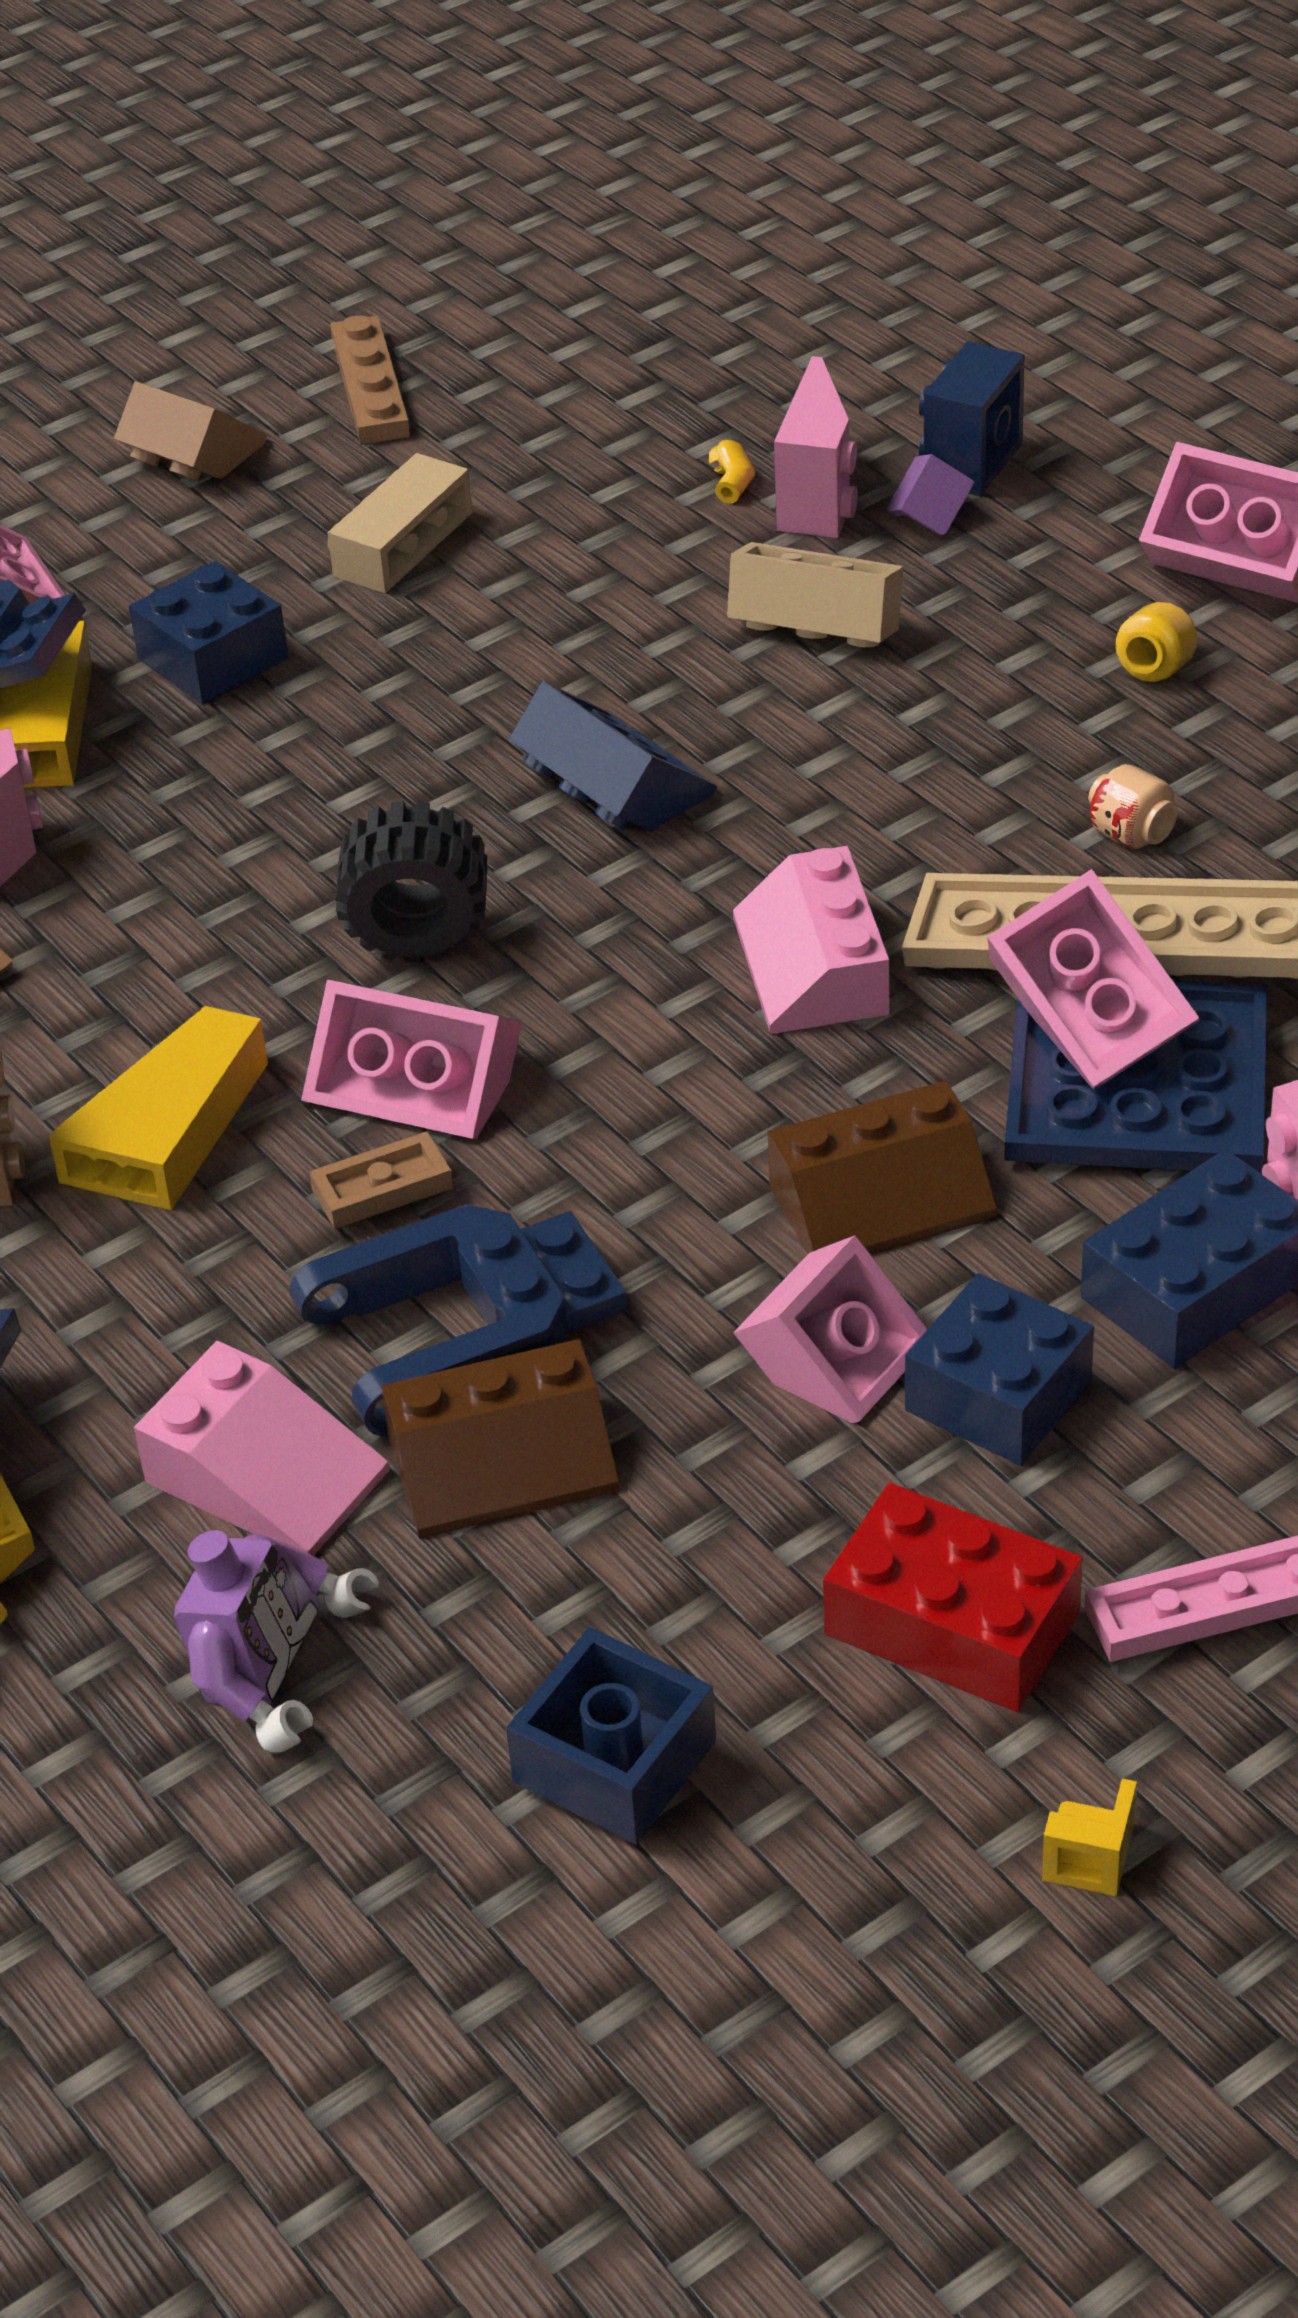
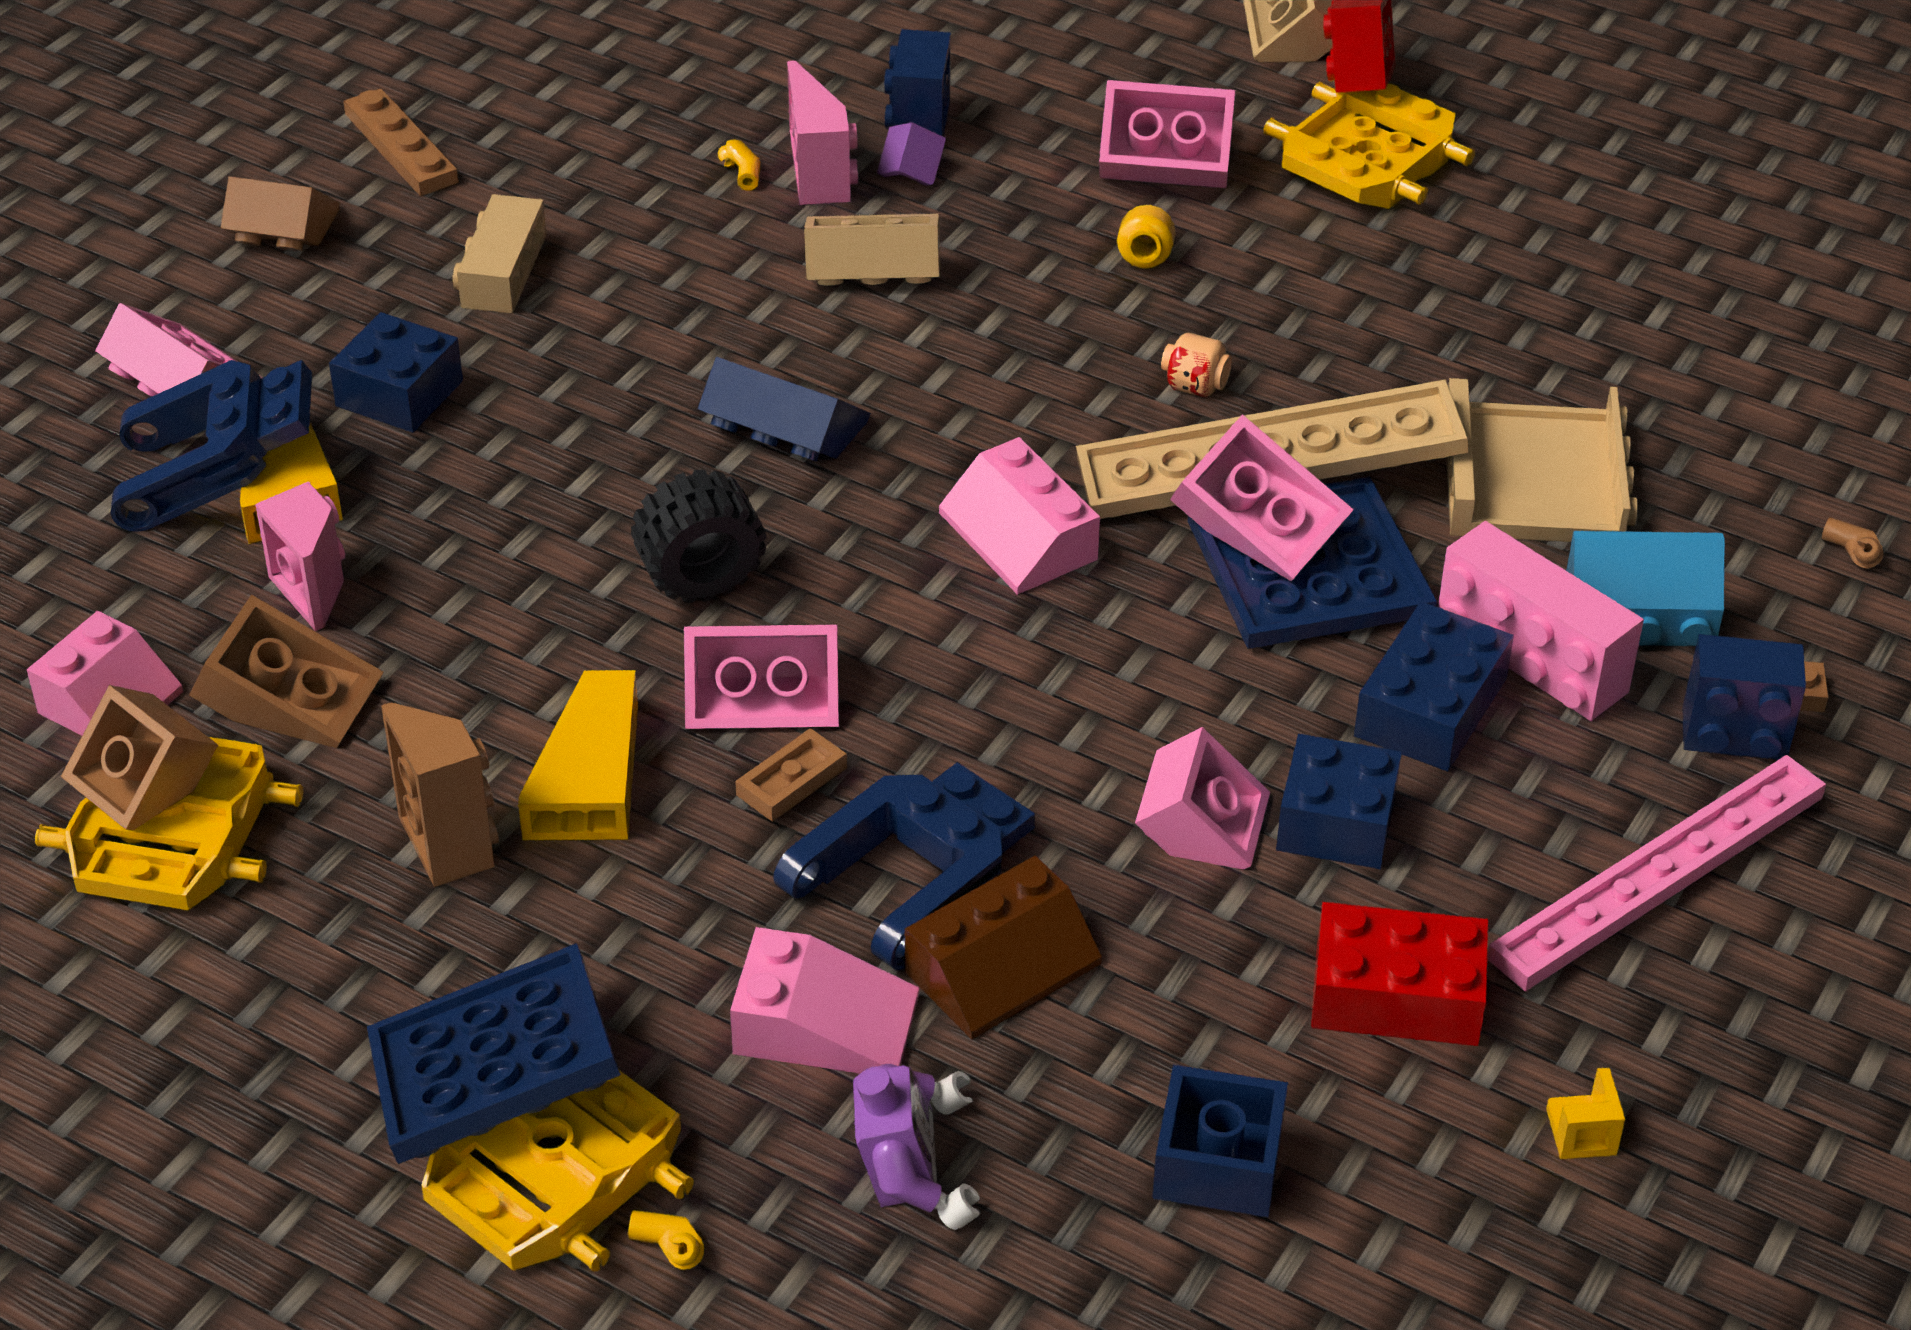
camera: 25 degrees left, 0 degrees up
reddish brown slope [768,1080,997,1255] -> none

